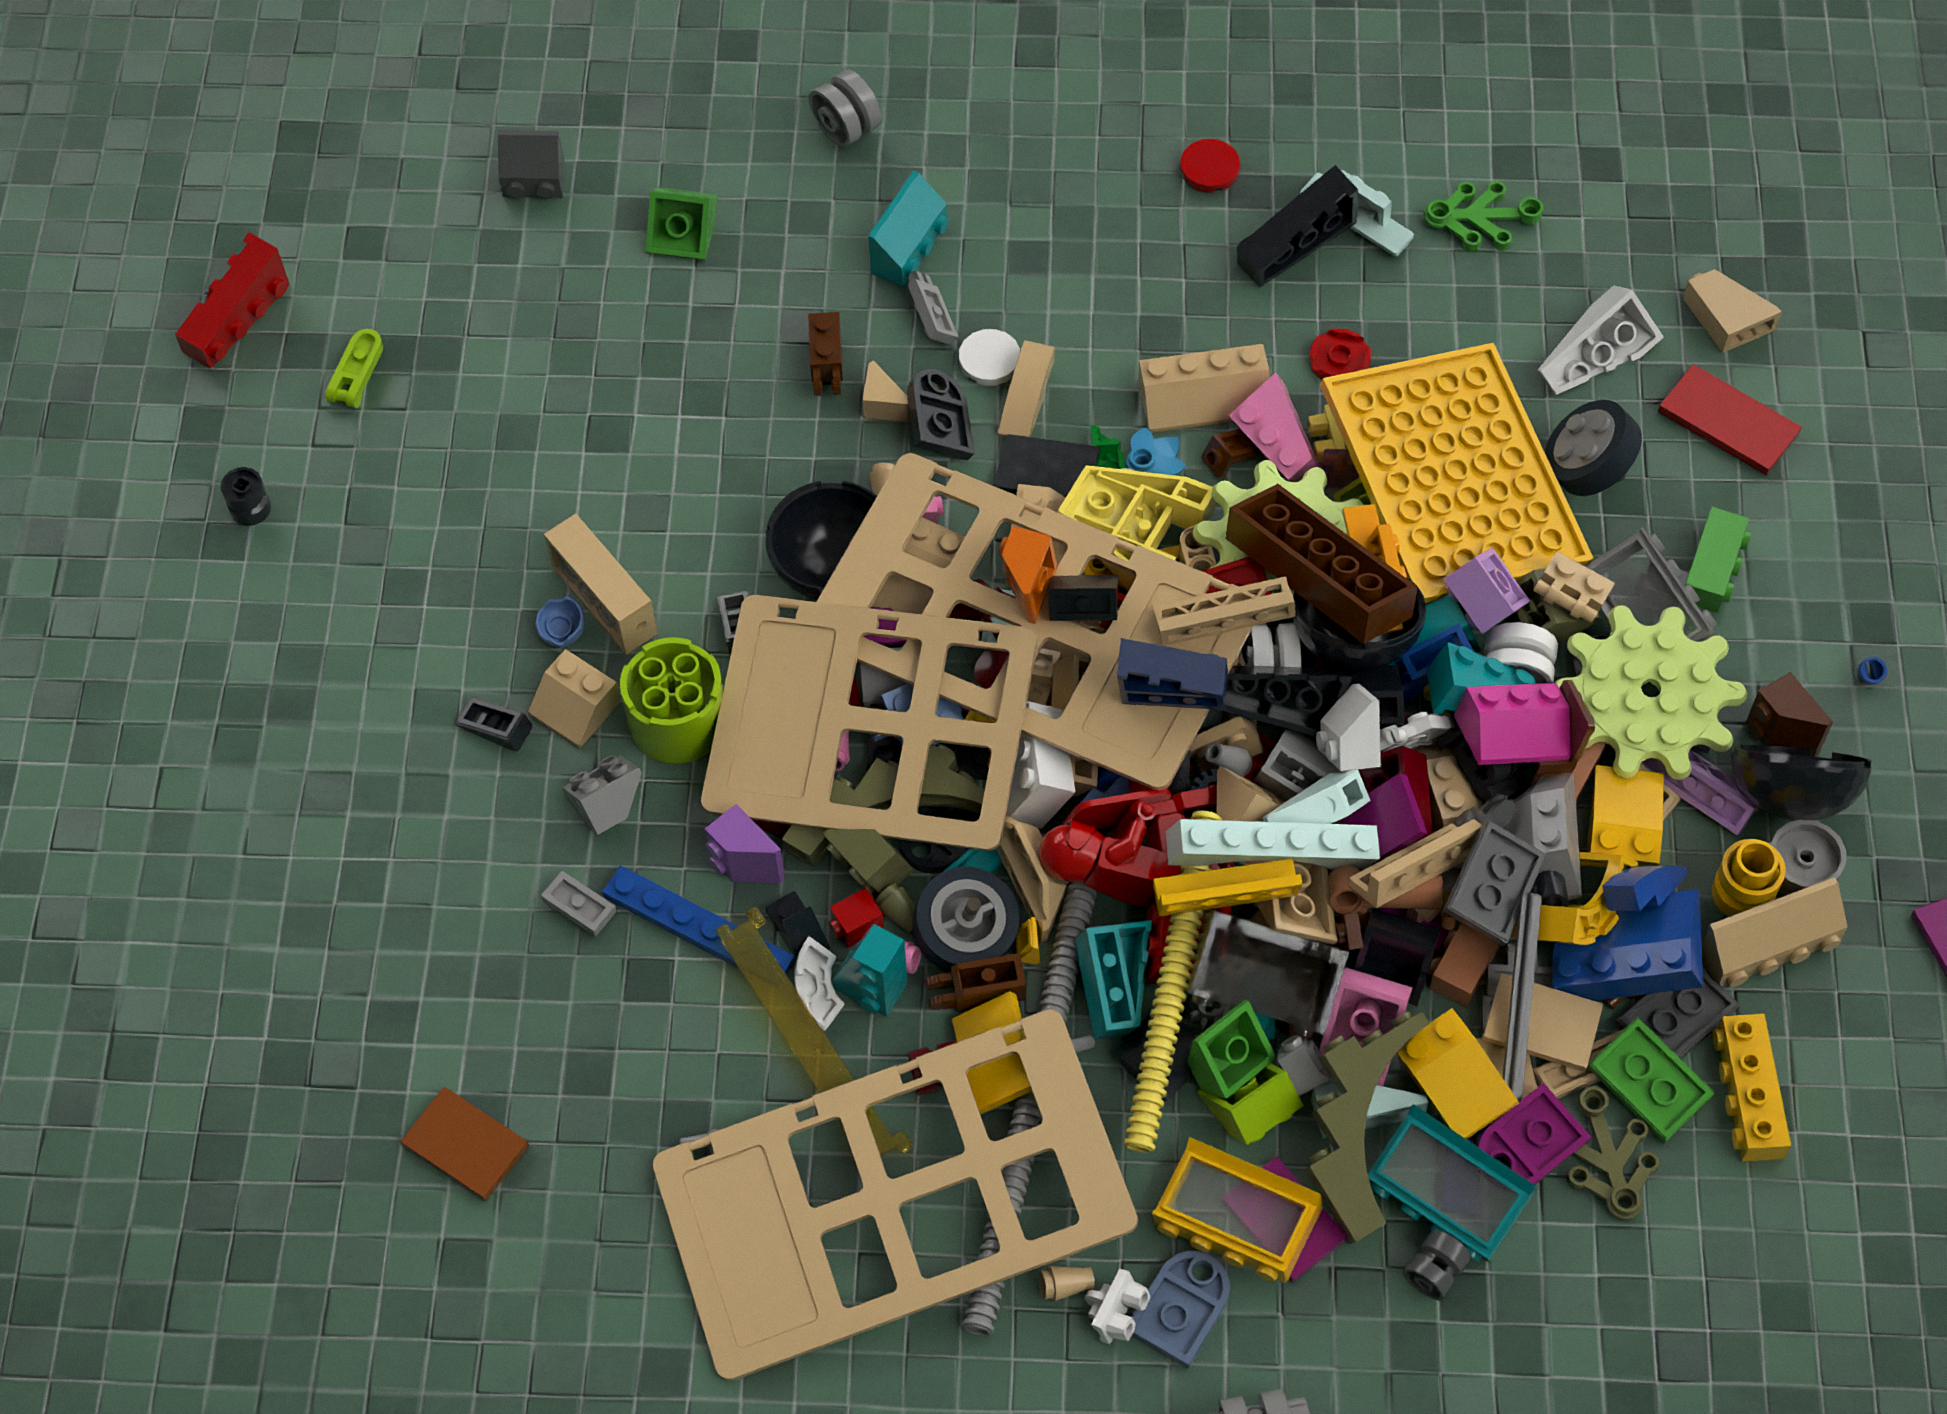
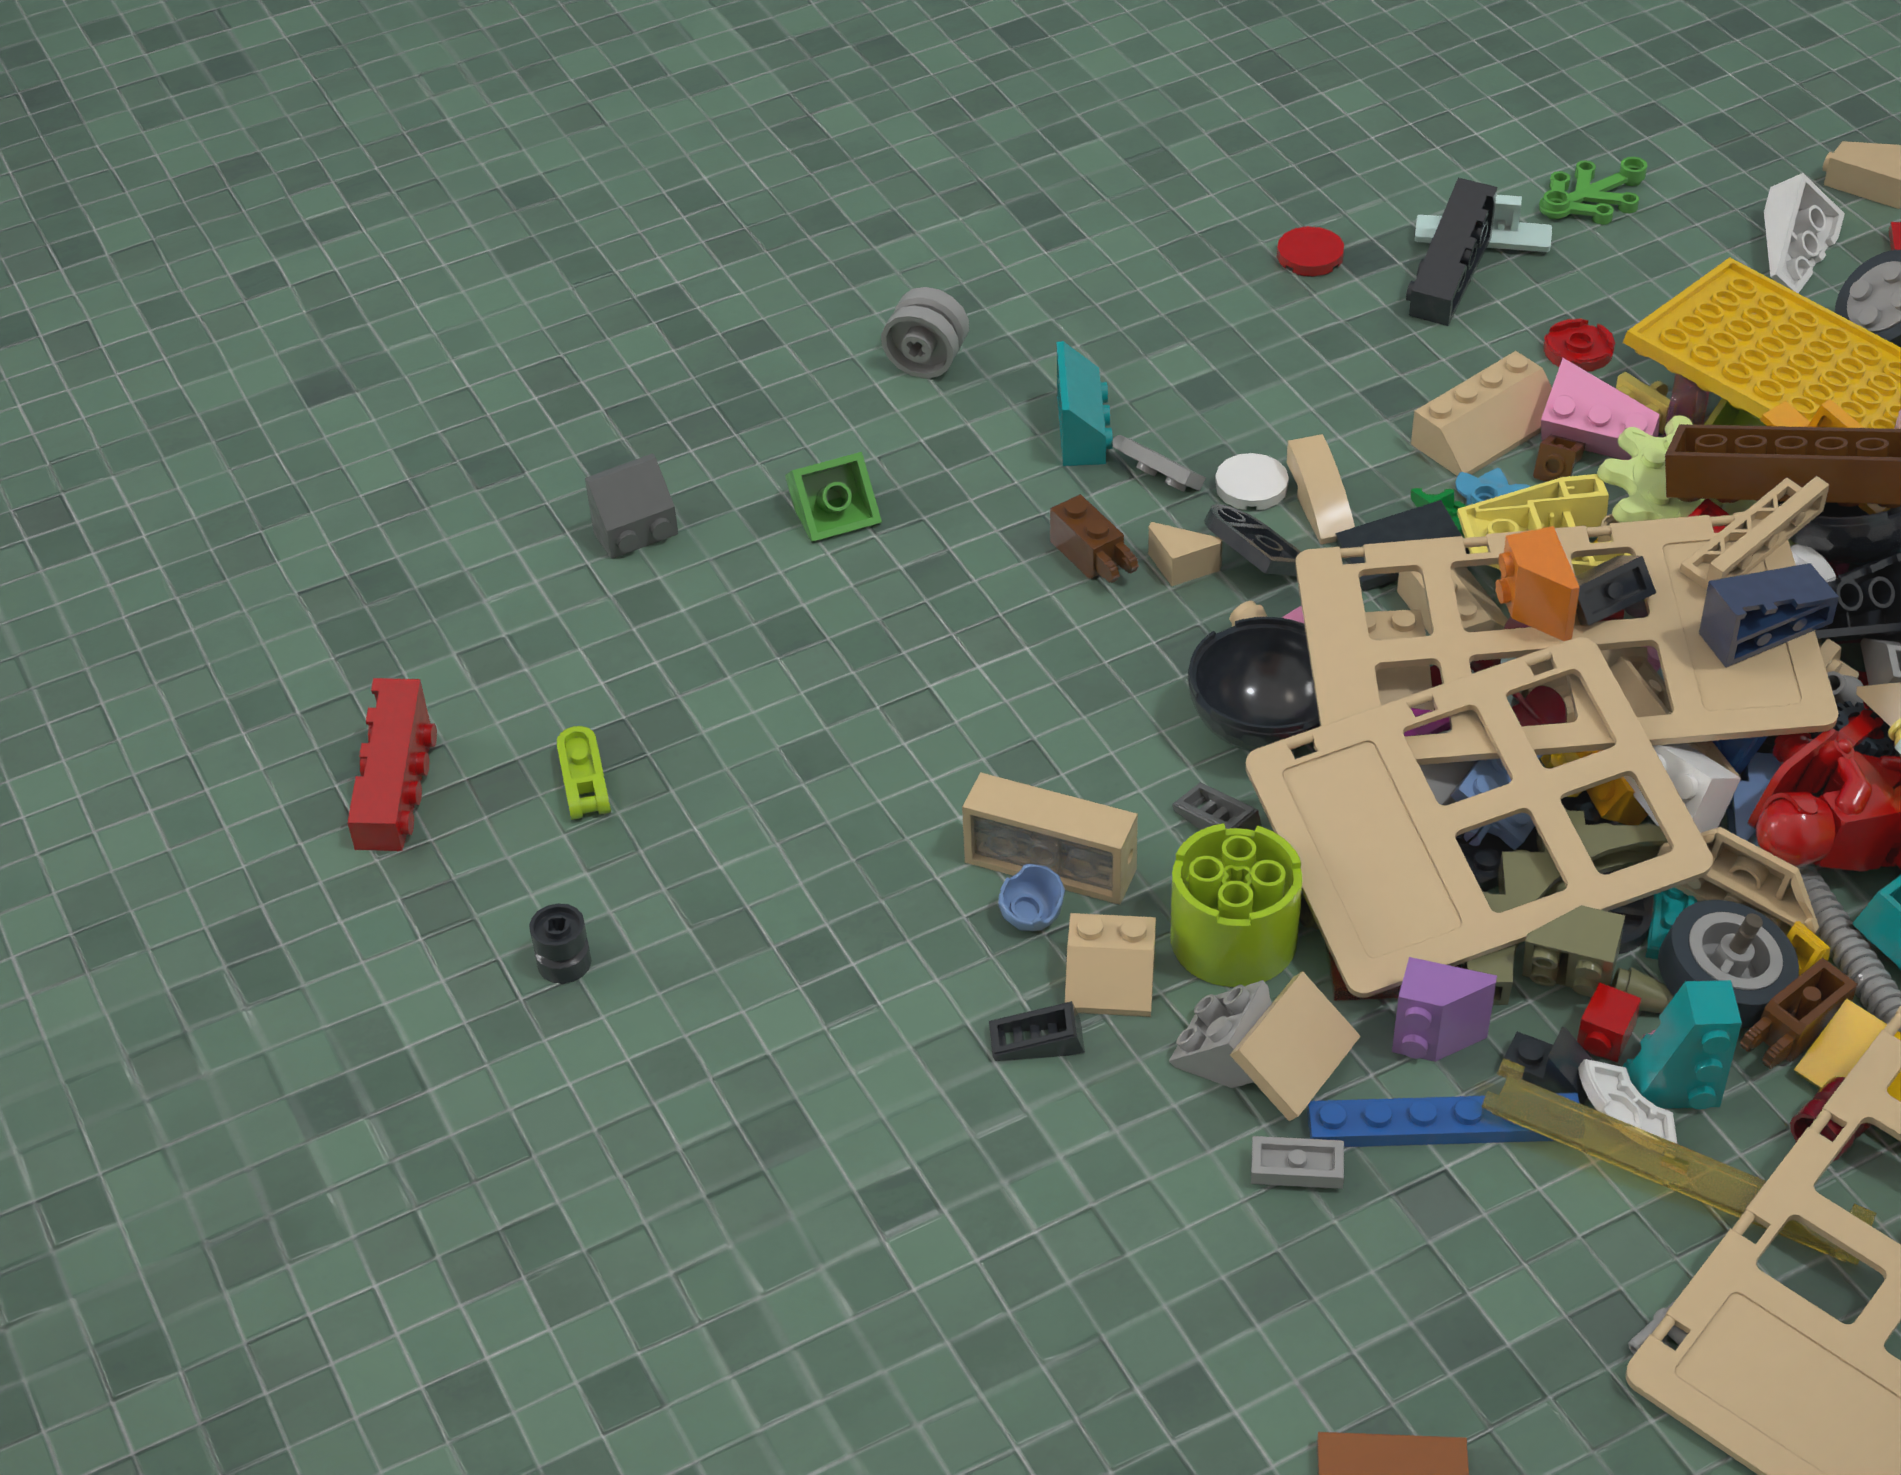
camera: 30 degrees left, 15 degrees down
none -> tan tile [1230,971,1361,1121]

